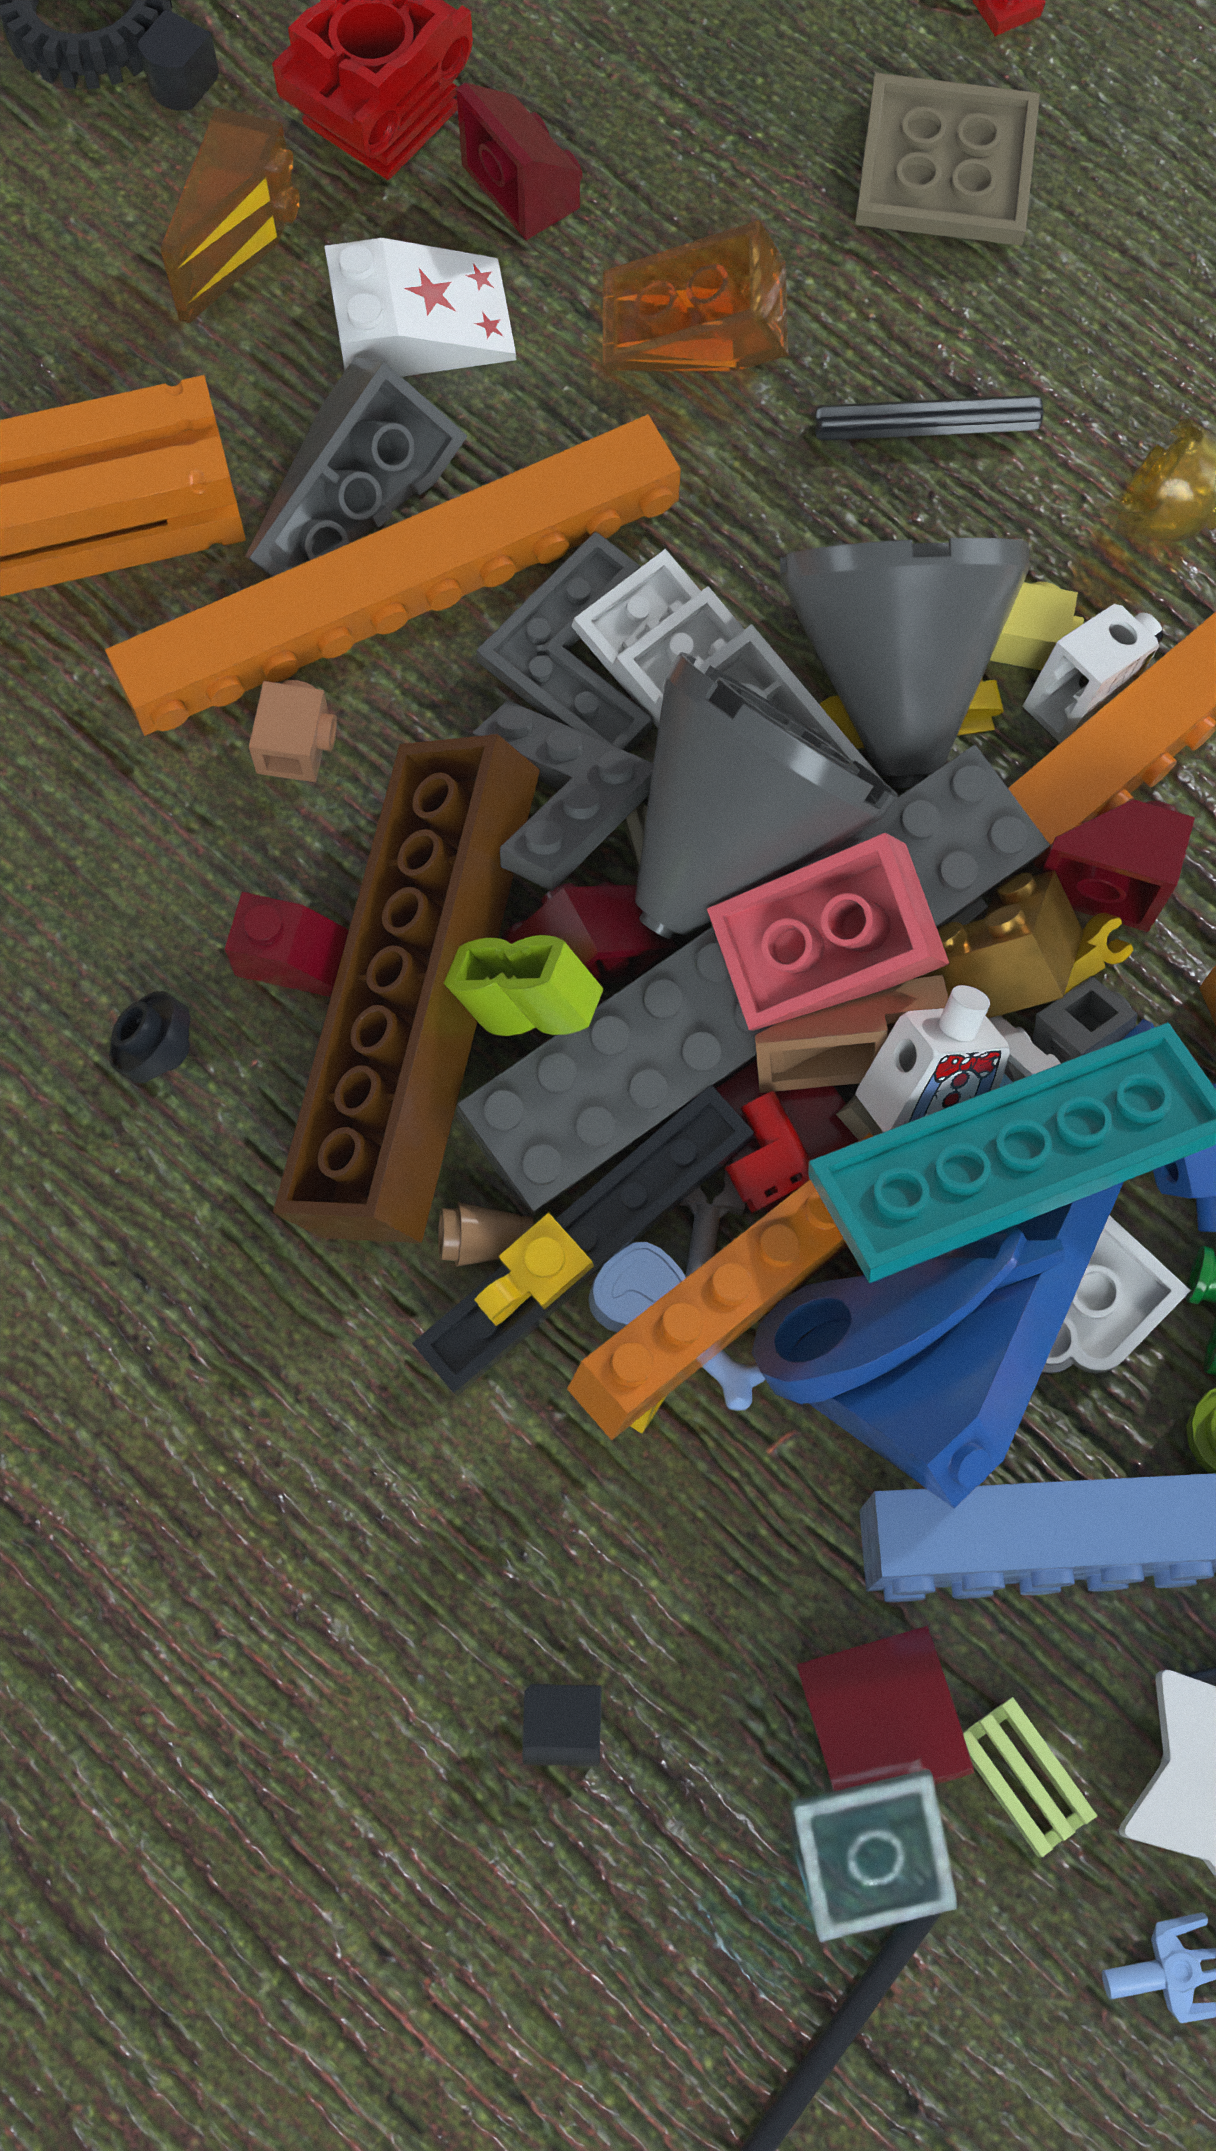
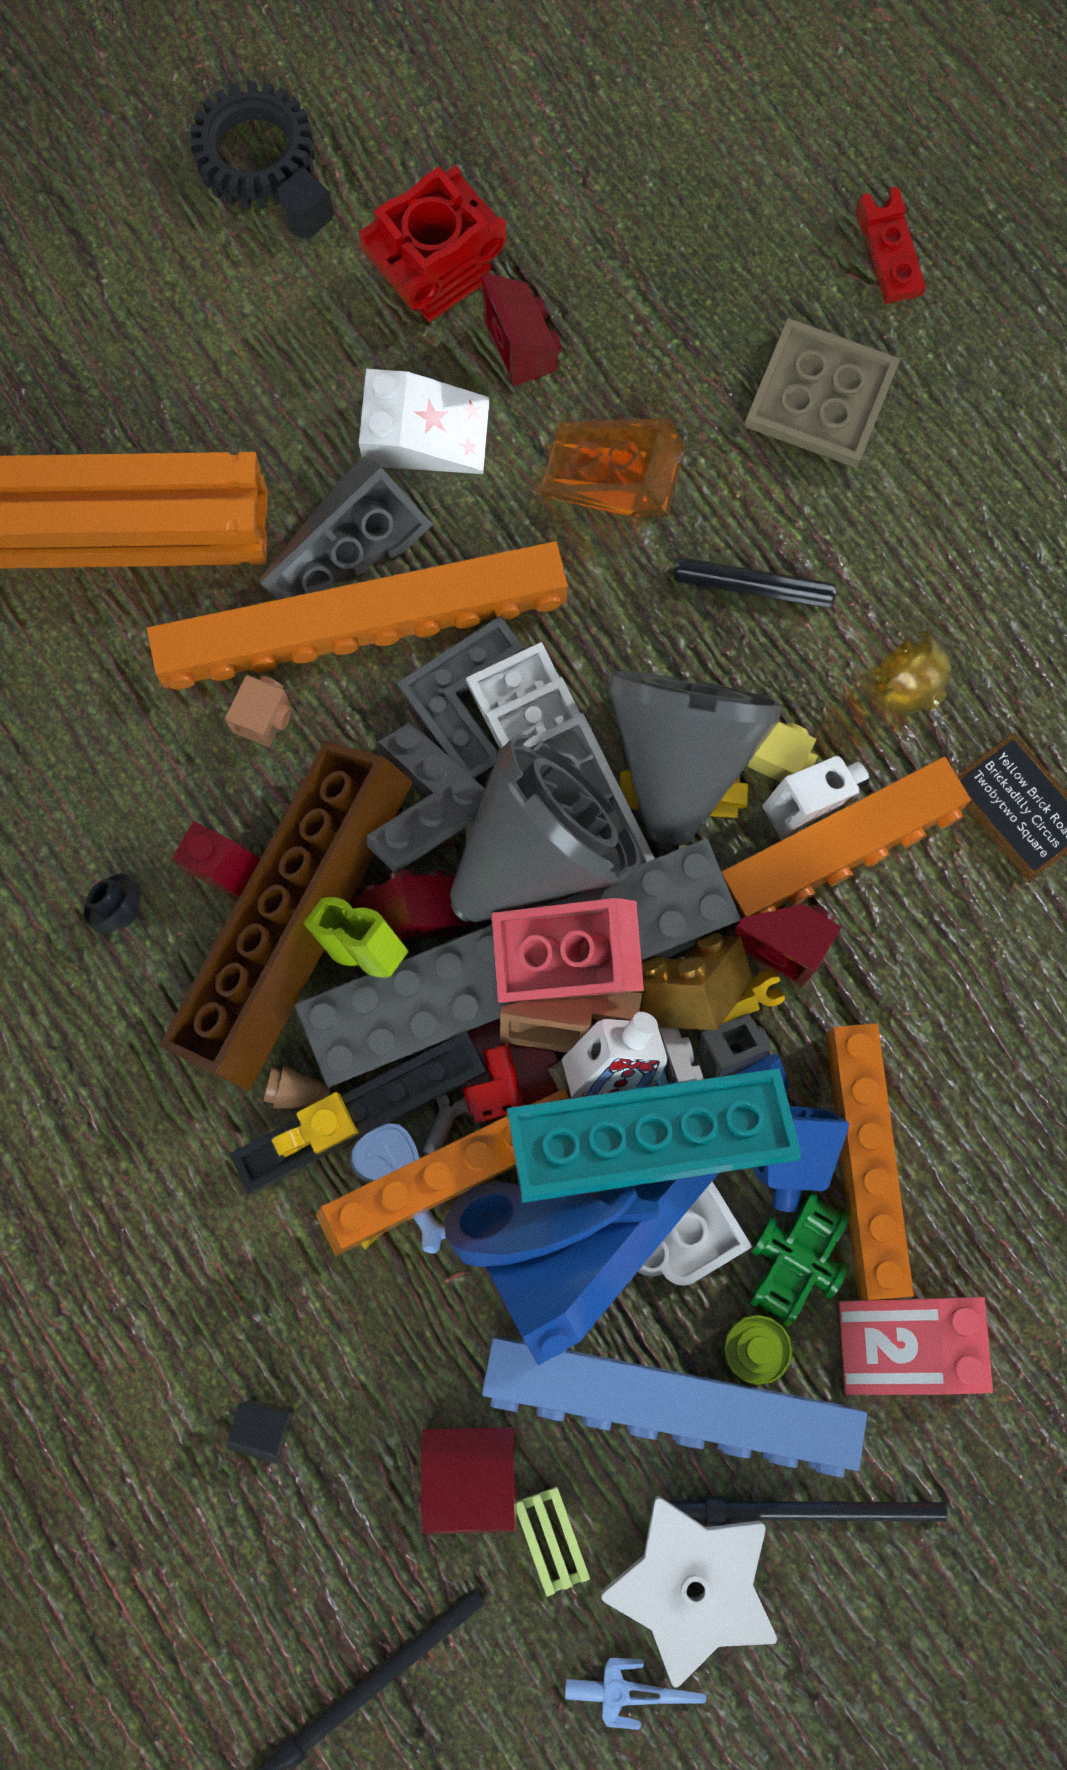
camera: 15 degrees right, 5 degrees up
clear orange slope [160,107,300,323] -> none
clear light blue slope [791,1769,958,1942] -> none

